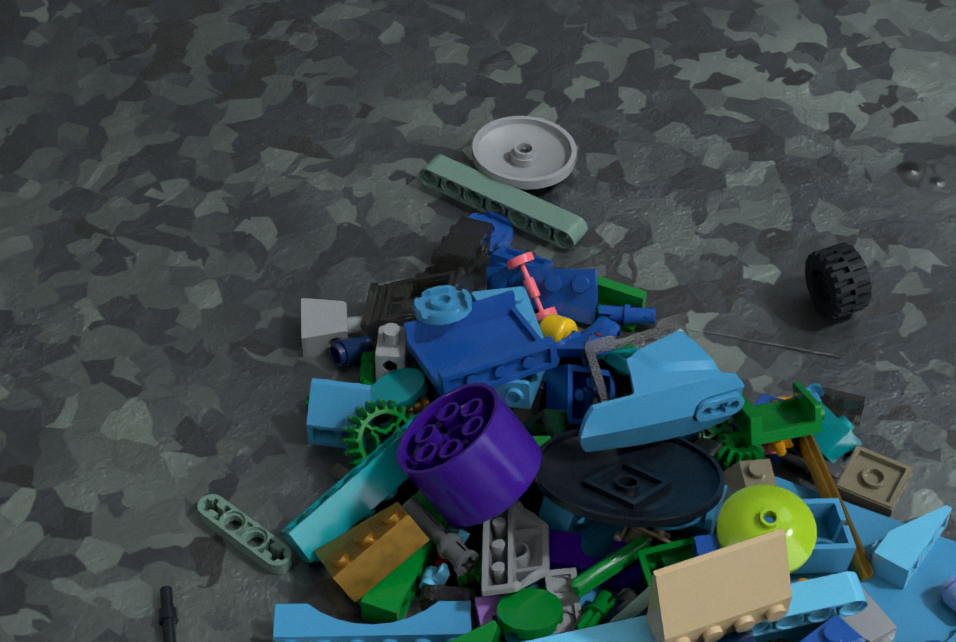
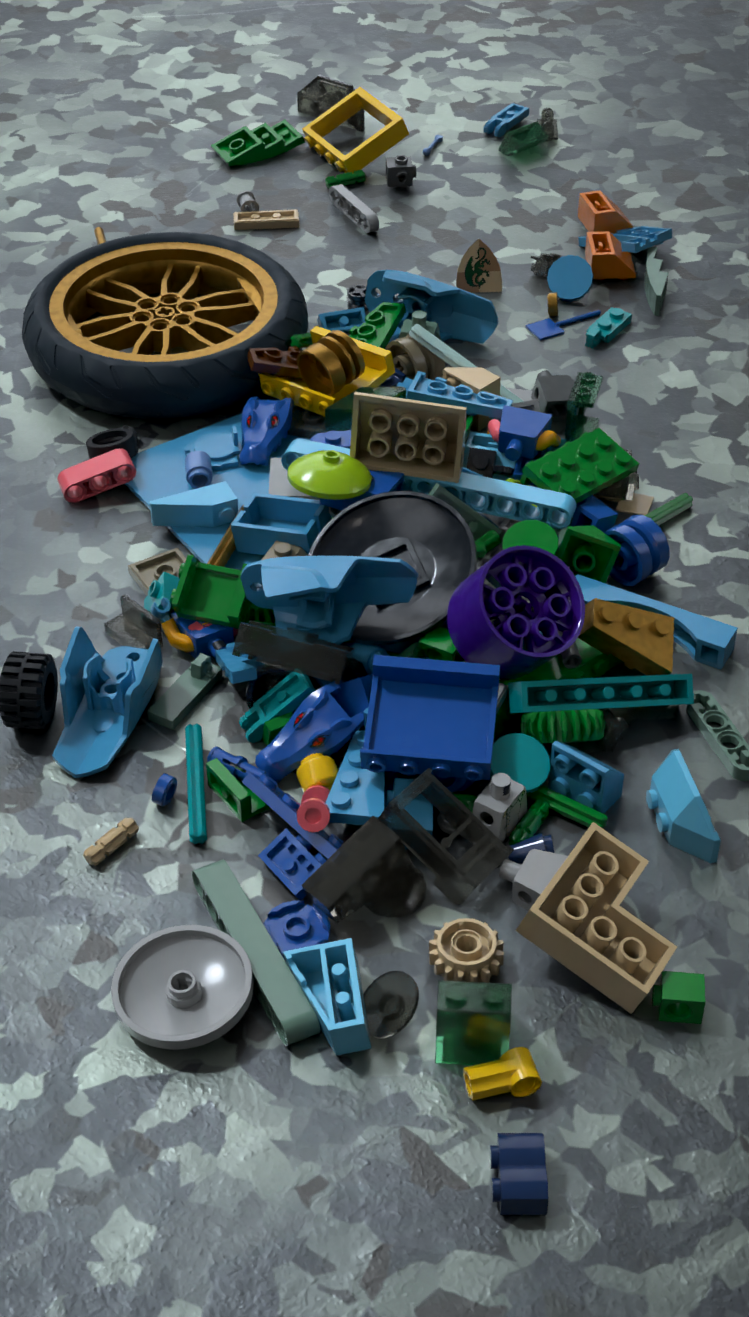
camera: 150 degrees left, 5 degrees down
dark azure tile [413,285,472,325] -> none
none -> dark azure piece [52,626,163,778]
none -> tan axle [83,818,139,866]
none -> sand green hinge [147,653,223,730]
none -> blue tile [152,773,177,807]
none -> teal axle [185,723,207,844]
none -> medium azure wedge [283,938,371,1056]
none -> clear smoke dish [363,971,419,1038]
none -> tan gear [429,918,504,987]
none -> clear green slope [435,980,512,1065]
none -> yellow piece [463,1047,542,1101]
none -> dark blue brick [490,1133,548,1215]
none -> tan brick [516,822,677,1014]
none -> medium azure wedge [646,749,721,863]
none -> green brick [652,971,706,1024]

